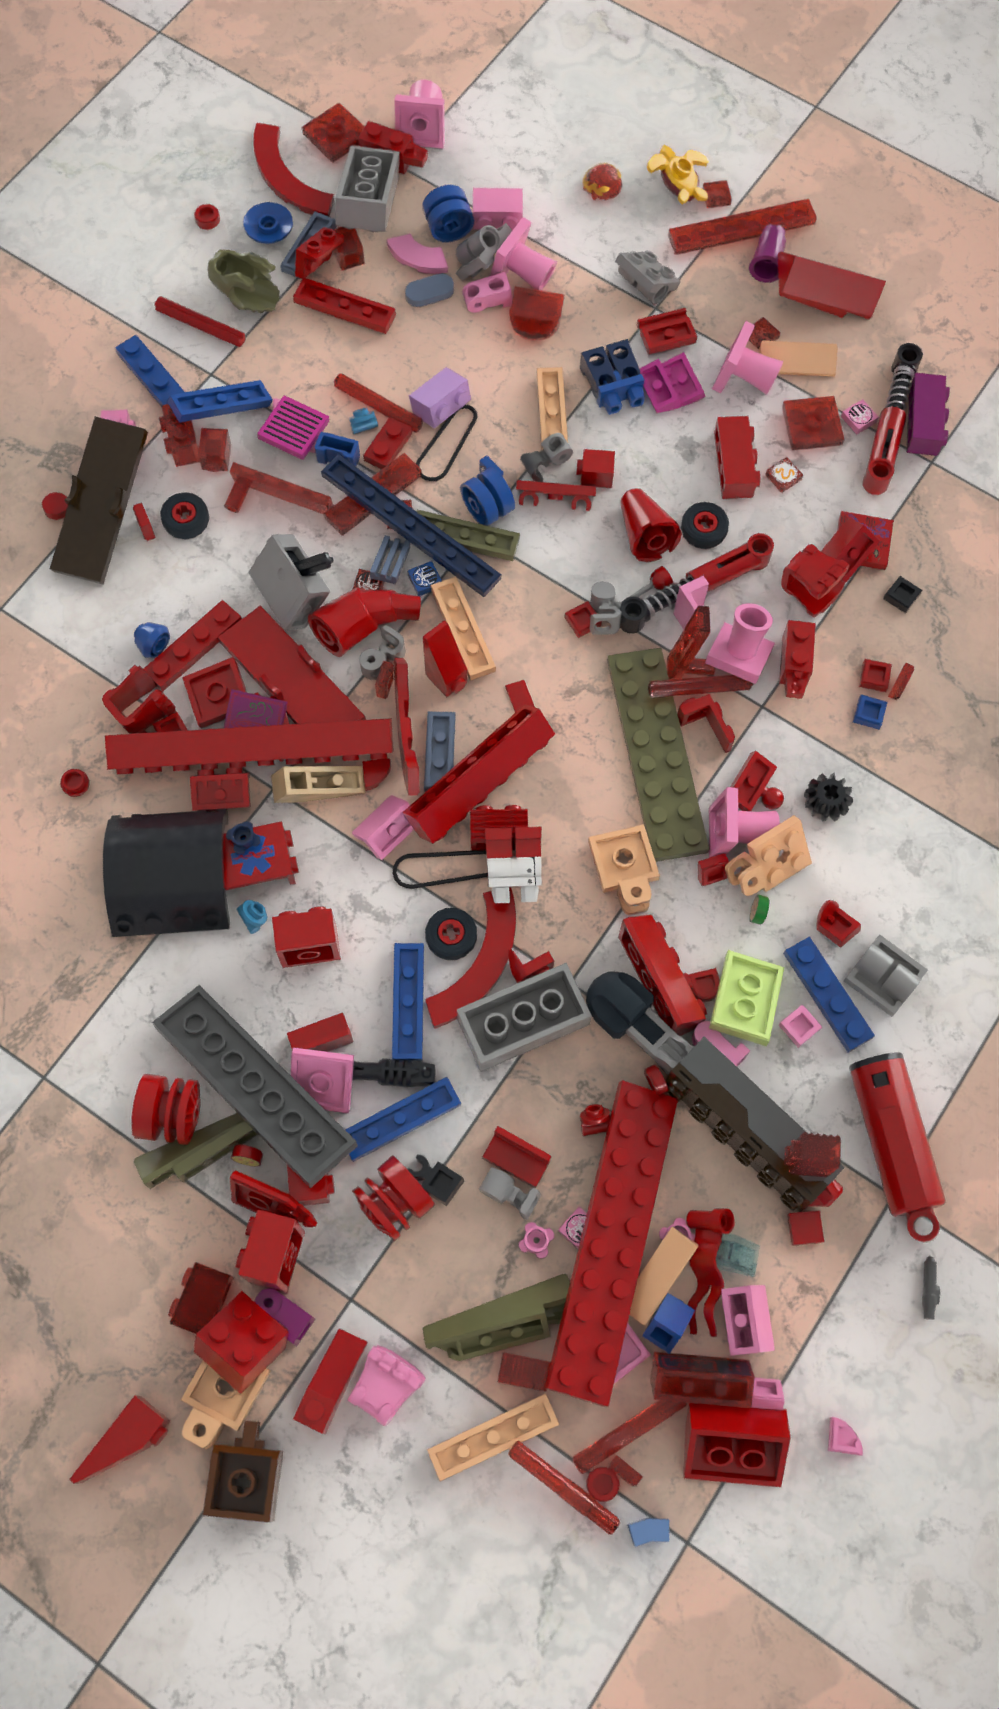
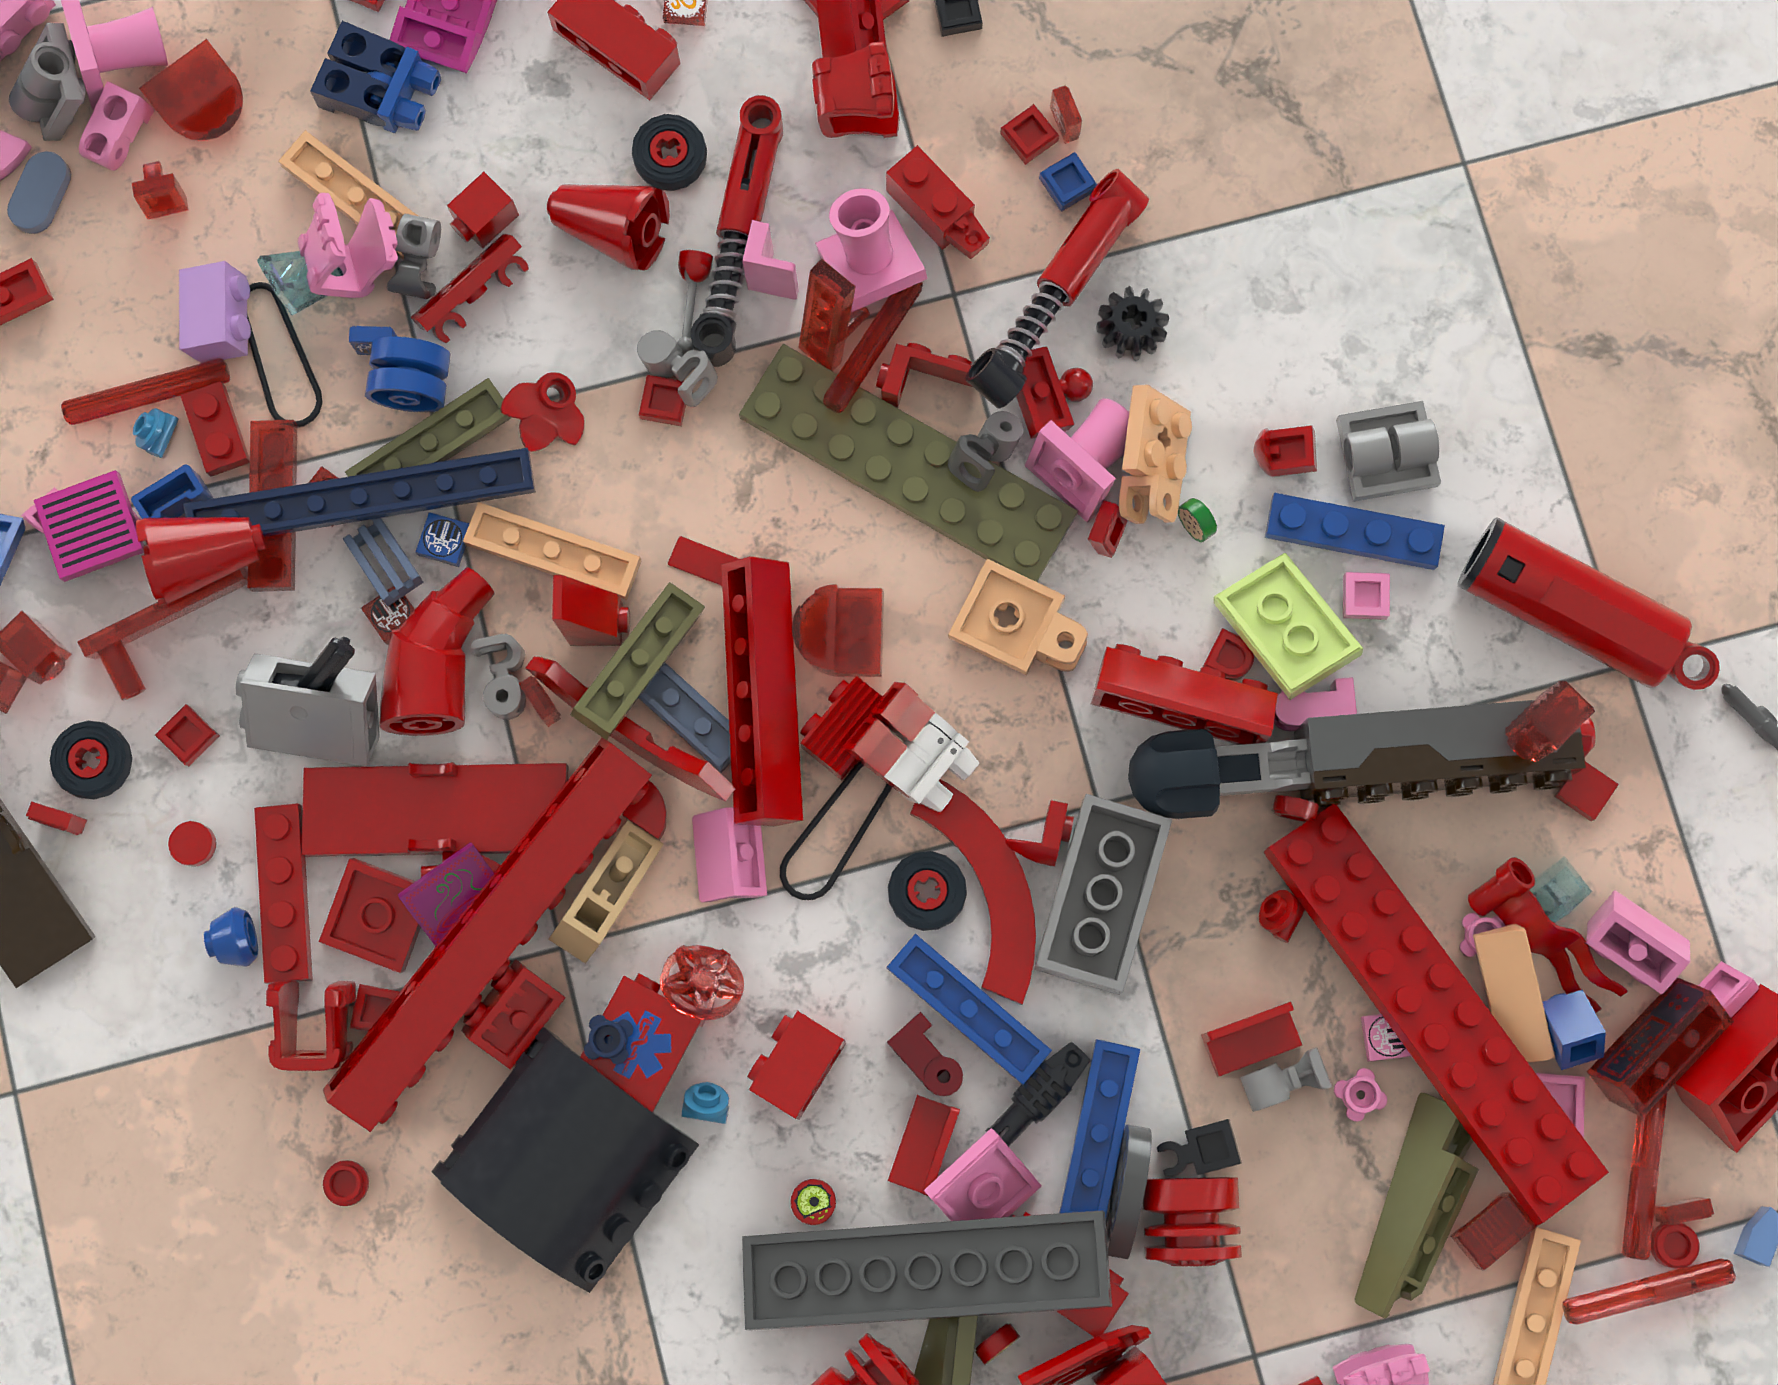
camera: 45 degrees left, 10 degrees up
none -> clear red tile [132,161,189,219]
none -> red cone [136,517,266,606]
none -> red tile [155,704,220,767]
none -> red tile [168,821,216,867]
none -> clear light blue slope [257,251,343,316]
none -> bright pink piece [298,193,398,298]
none -> red plate [500,372,584,452]
none -> olive plate [570,582,705,740]
none -> clear red wheel [660,945,744,1020]
none -> tile [791,1179,836,1225]
none -> clear red slope [792,584,884,677]
none -> dark red leg [886,1012,963,1096]
none -> leg [948,411,1023,492]
none -> piece [965,169,1149,409]
none -> dark grey piece [1106,1124,1152,1259]

